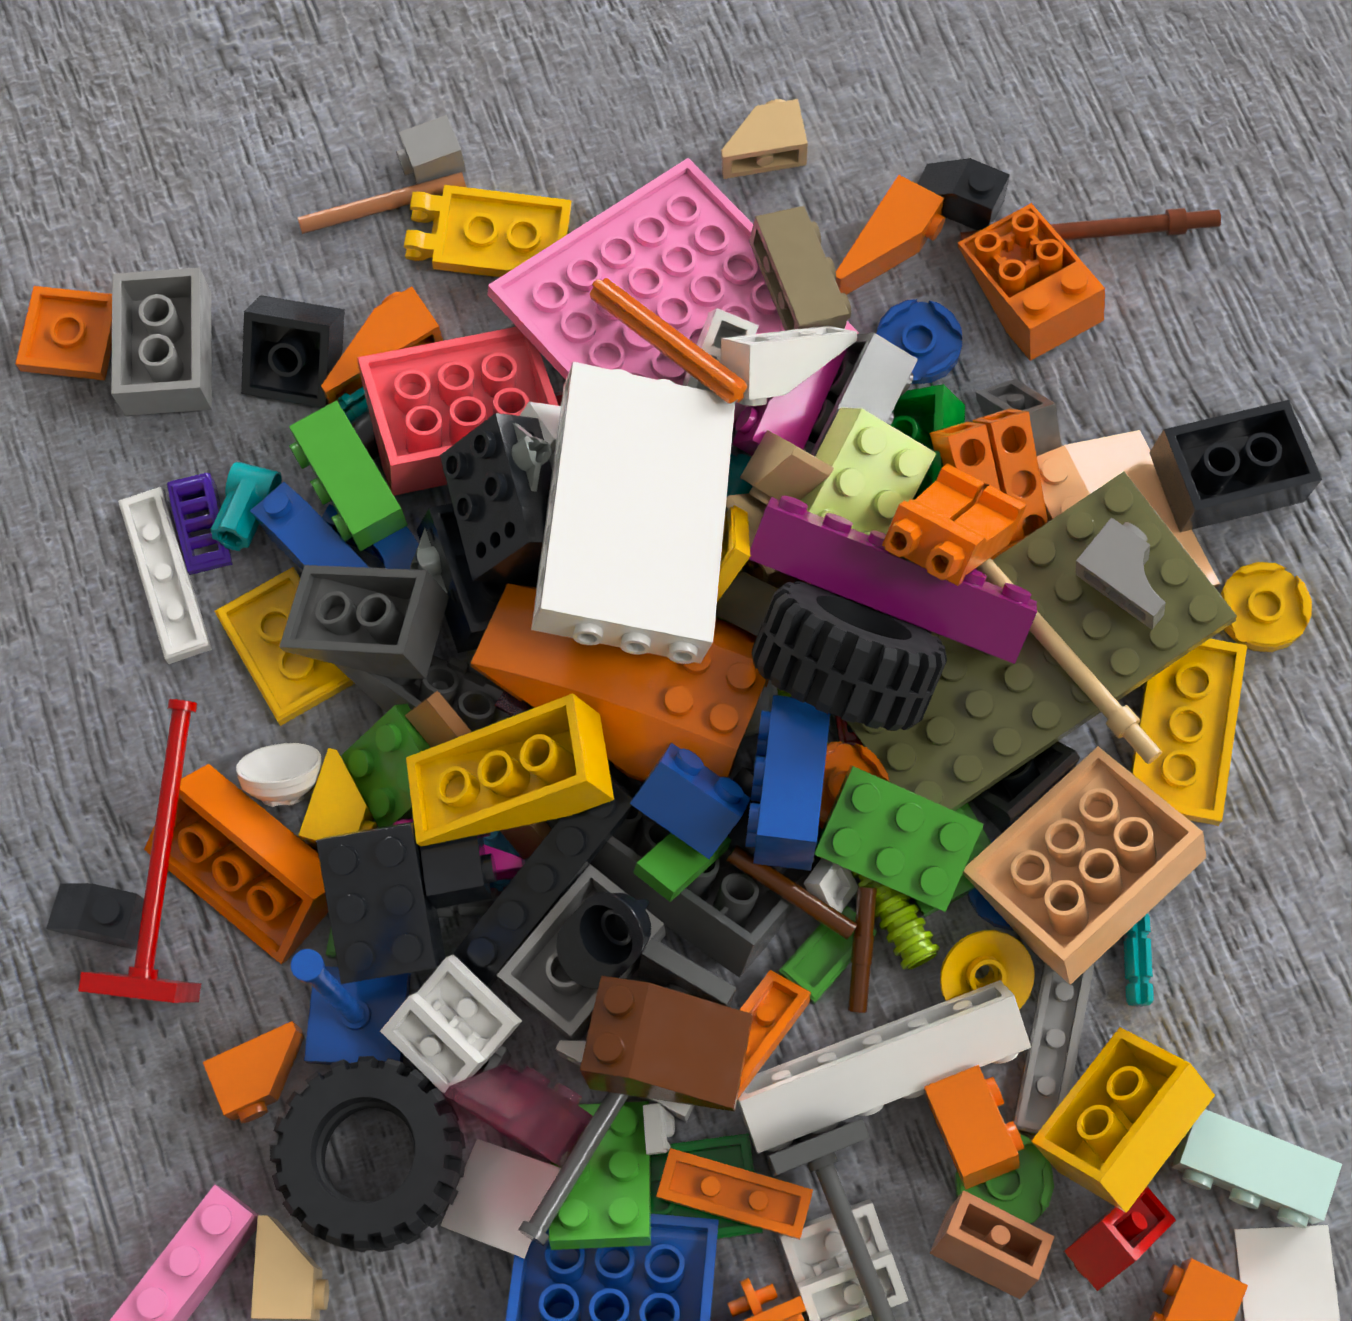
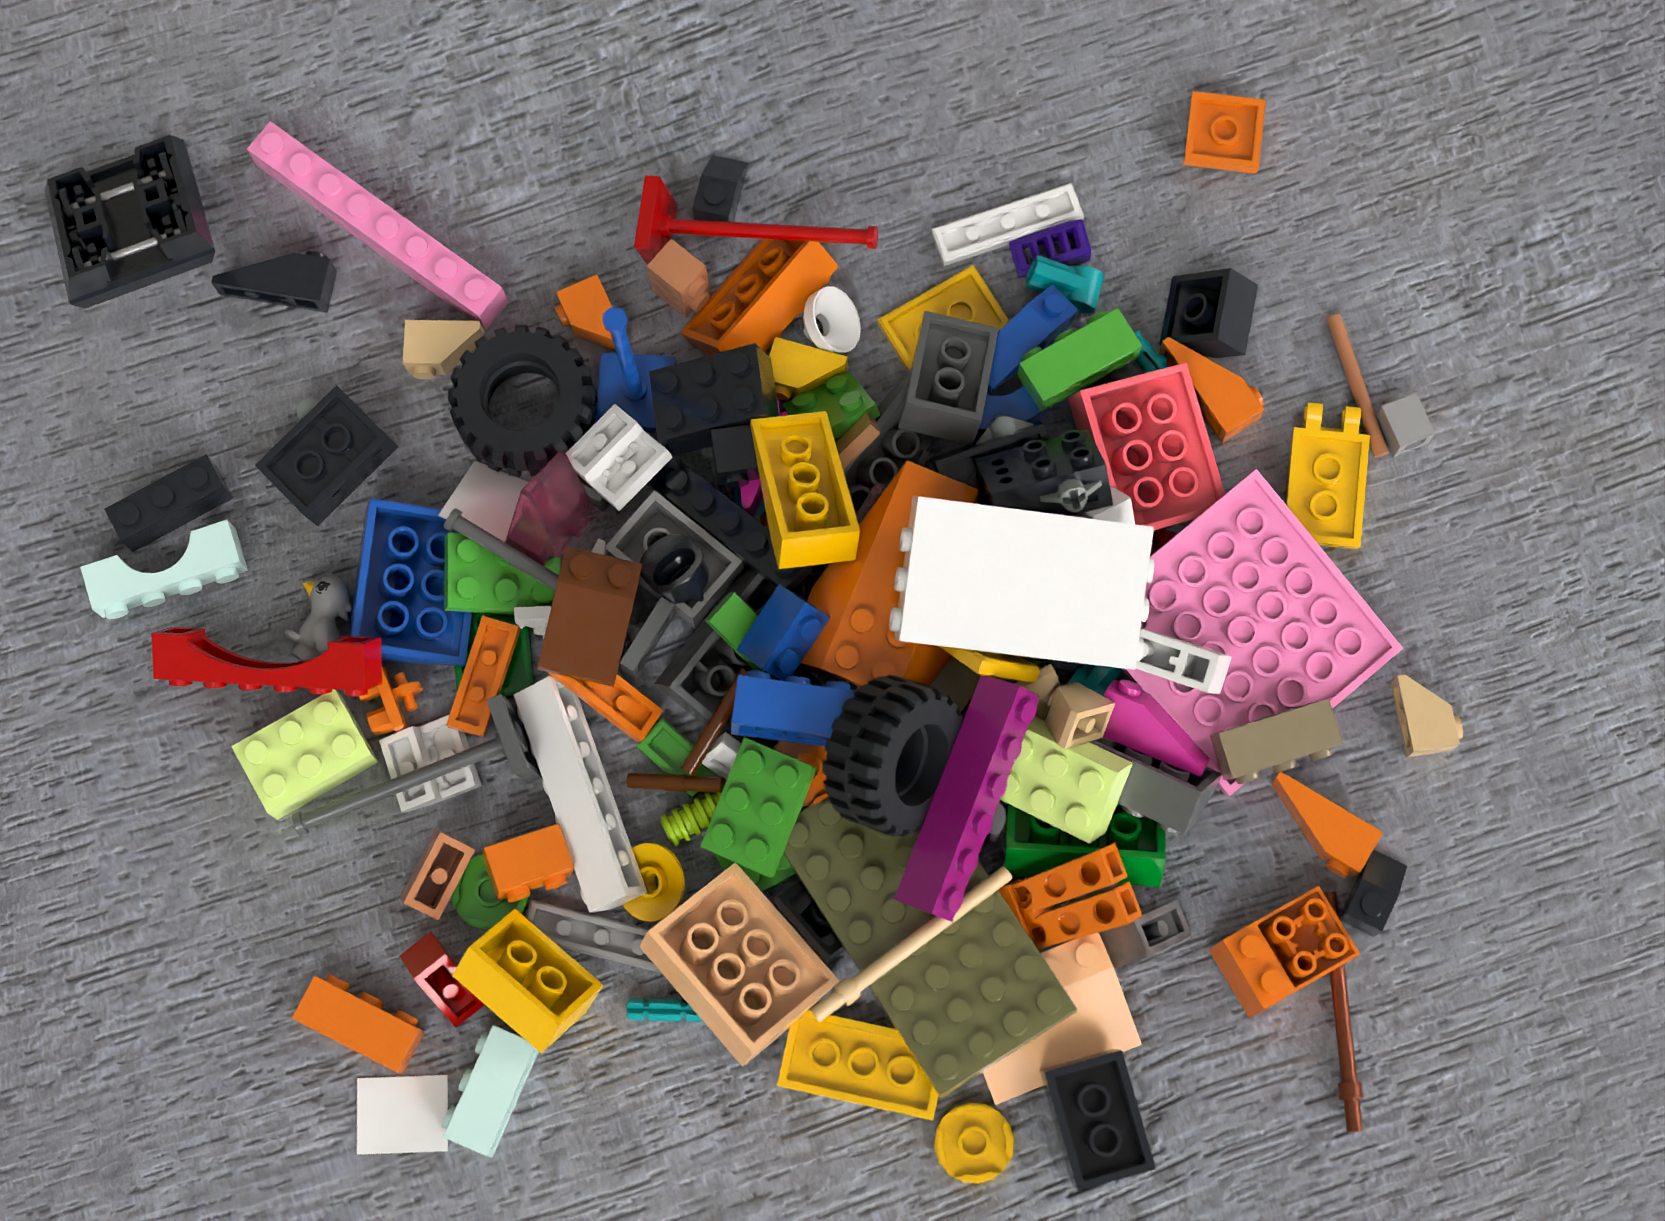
camera: 90 degrees right, 5 degrees up
light grey brick [111,267,212,416] -> none
orange axle [589,278,747,404] -> none
white slope [721,326,857,406] -> none
blue tile [876,299,962,384] -> none
orange hips [882,463,1027,586] -> none
light grey arch [1076,517,1166,630] -> none
none -> nougat brick [647,239,710,318]

